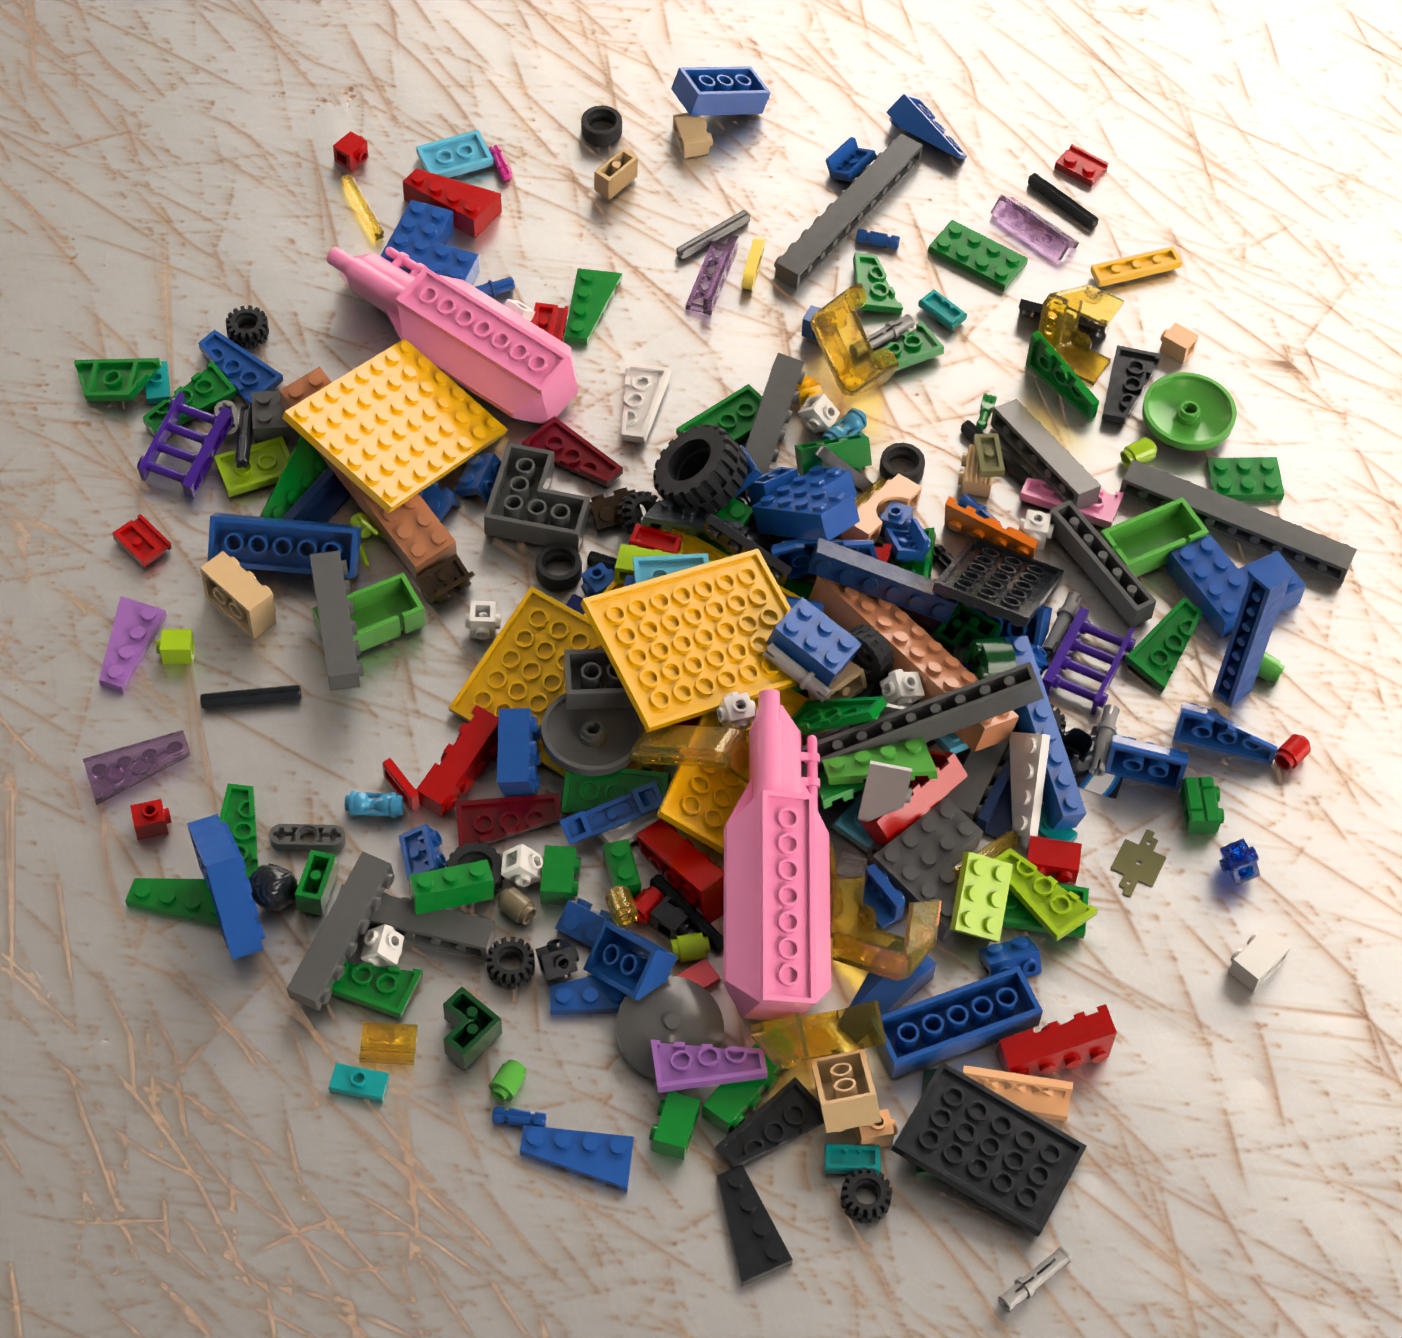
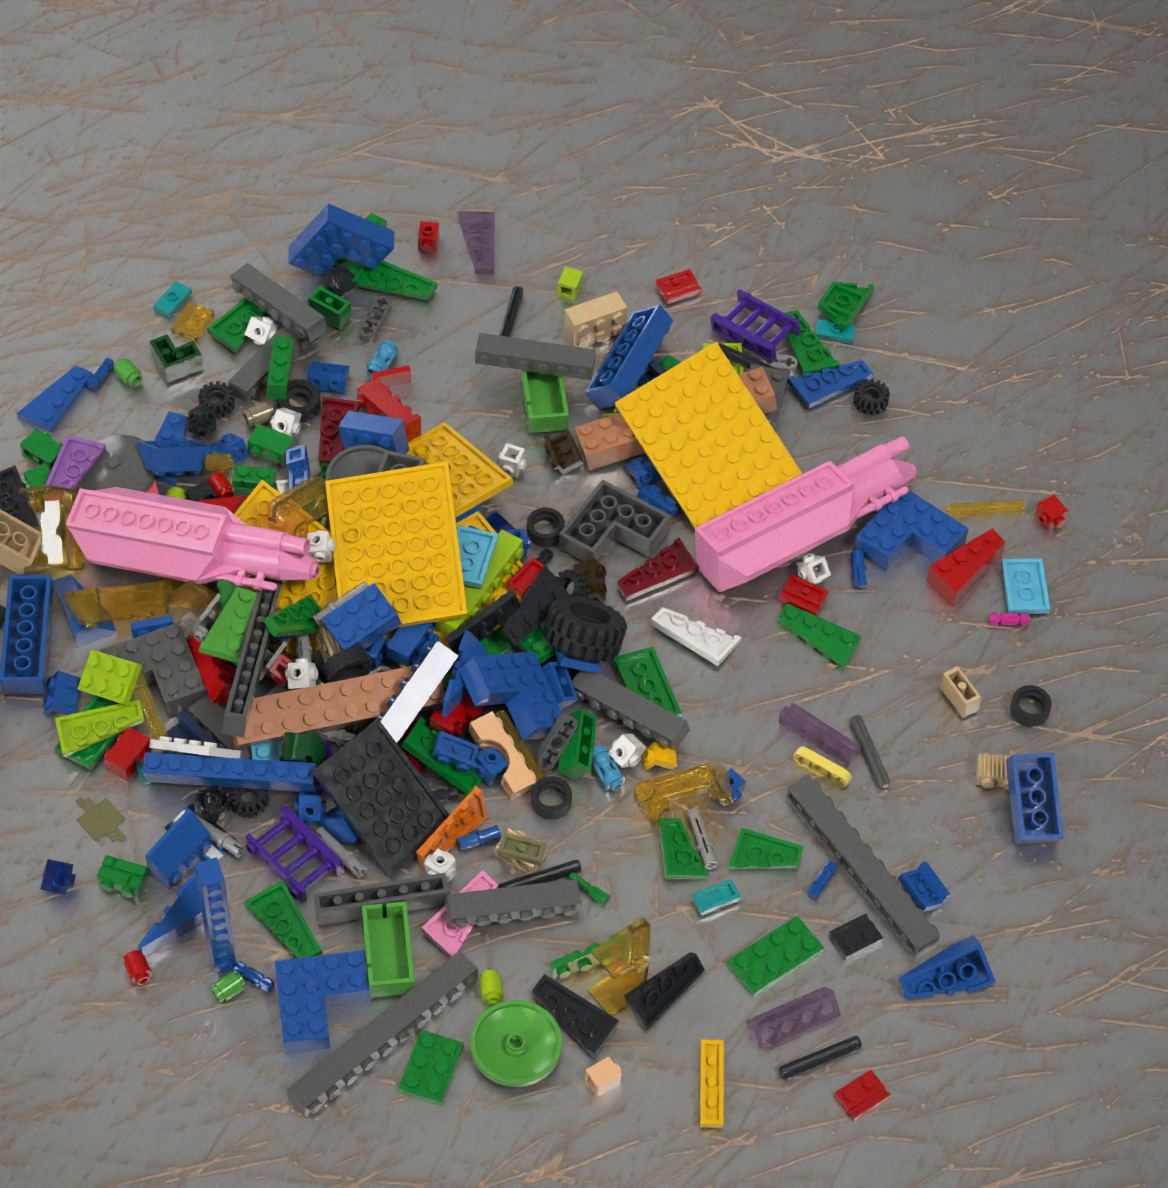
camera: 110 degrees right, 0 degrees up
medium lavender wing [99,596,167,693] -> none
none -> black plate [828,913,884,961]

